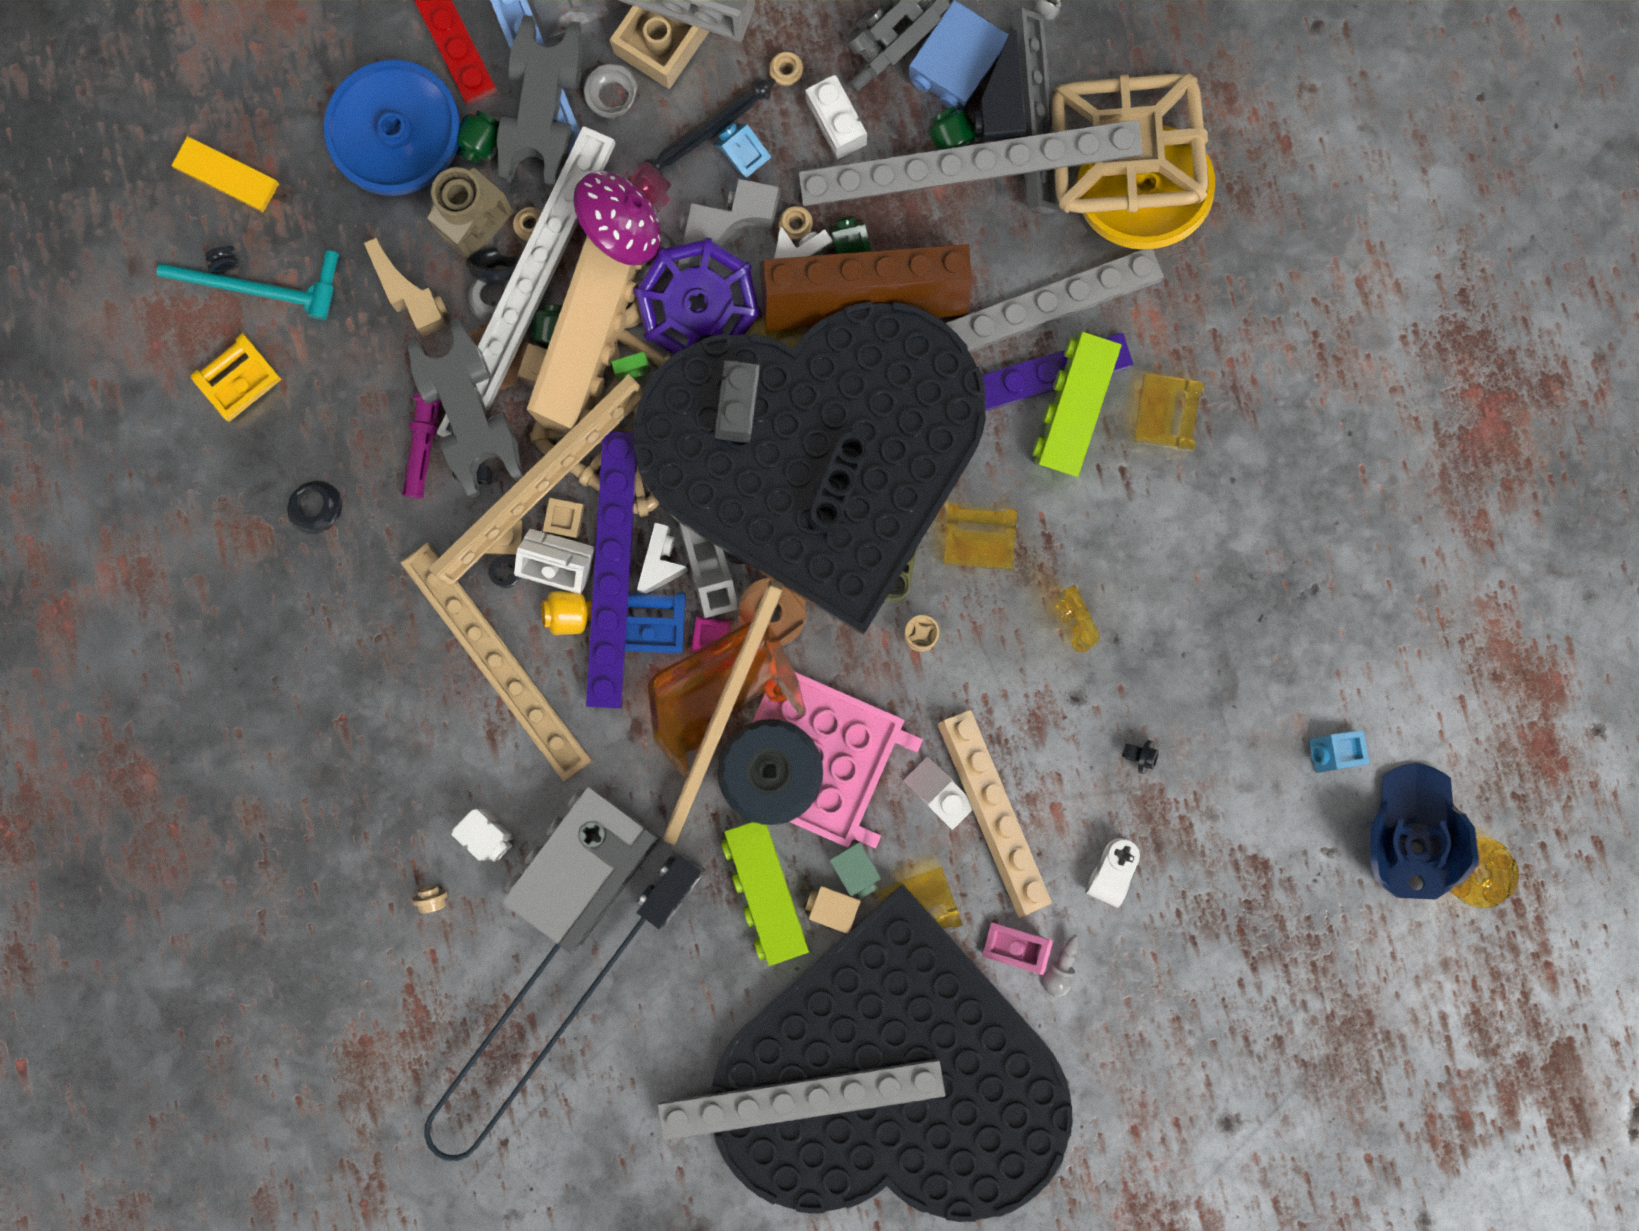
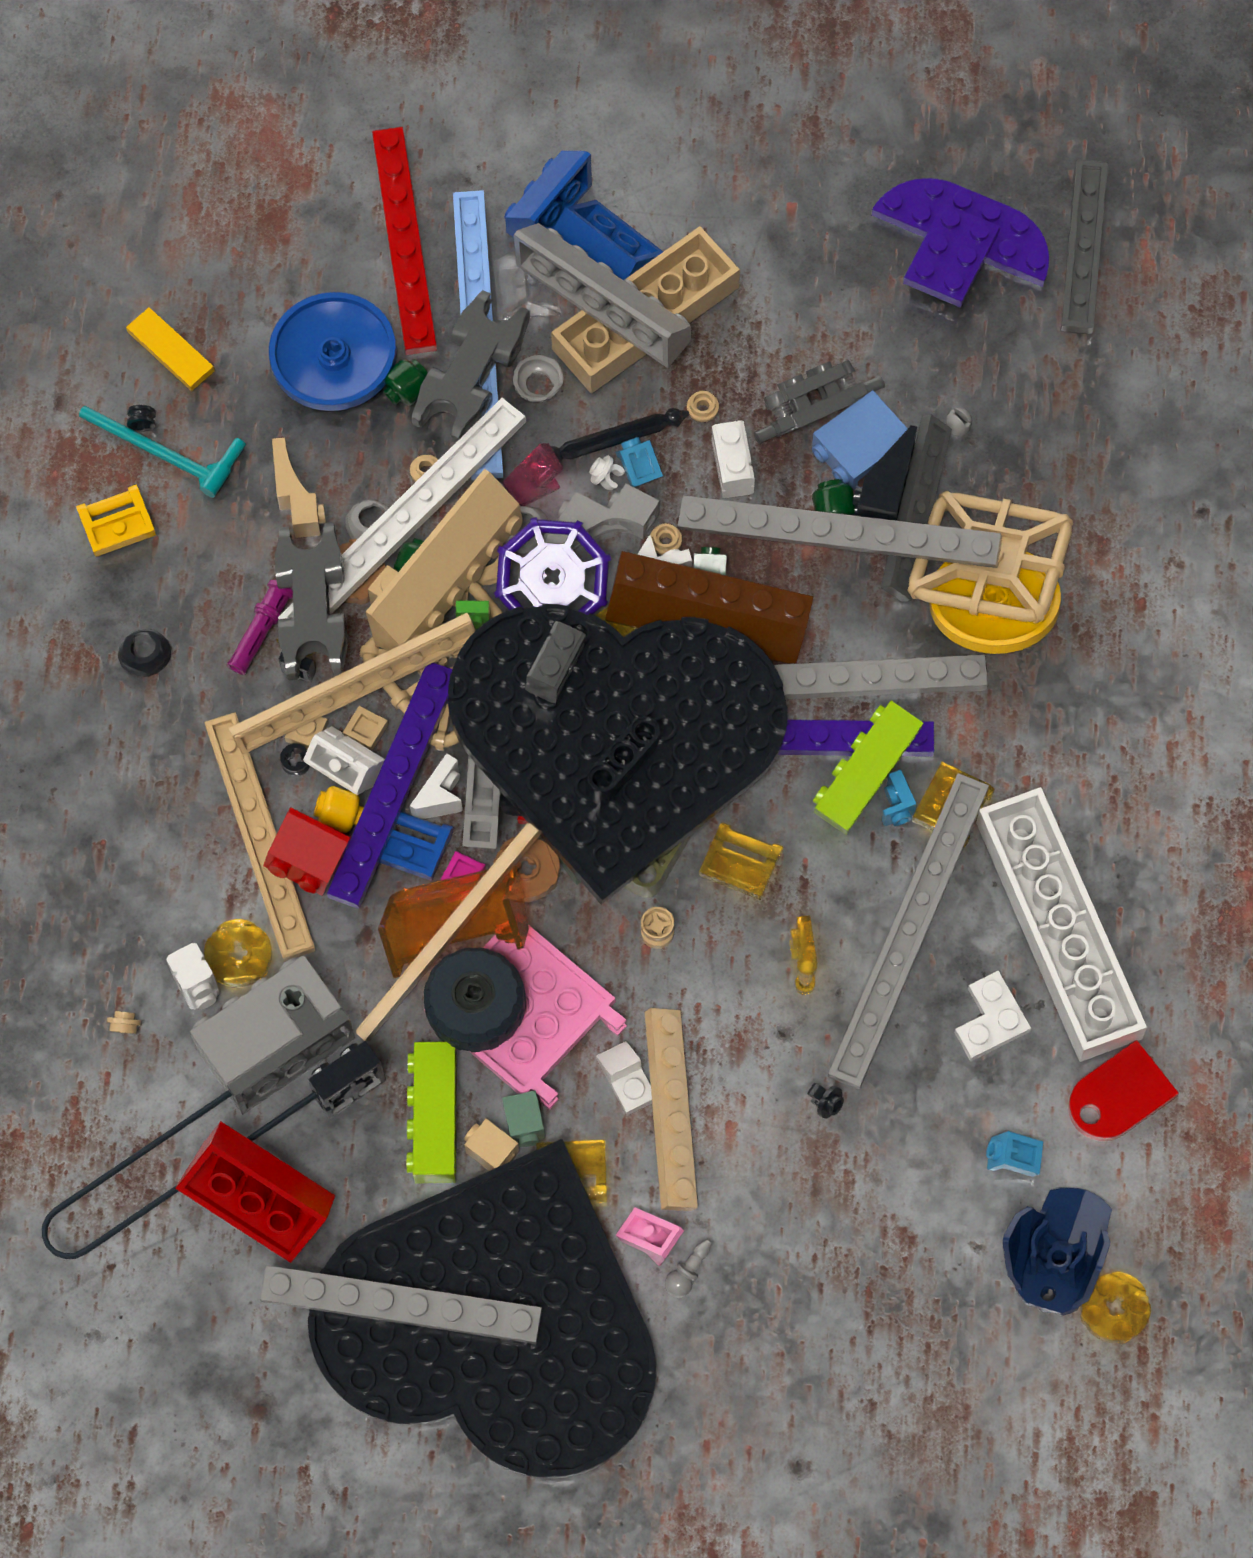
camera: 15 degrees right, 15 degrees down
dark tan brick [427,167,514,260] -> none
black piece [466,247,521,284] -> none
magenta dish [573,171,661,265] -> none
white piece [1085,838,1140,908] -> none
none -> red slope [175,1121,336,1263]
none -> clear yellow plate [204,919,273,987]
none -> red slope [263,807,351,896]
none -> white plate [589,455,625,490]
none -> light grey plate [828,773,989,1090]
none -> dark azure bracket [882,769,917,826]
none -> white plate [954,971,1031,1062]
none -> white brick [976,787,1147,1062]
none -> red tile [1068,1040,1179,1141]

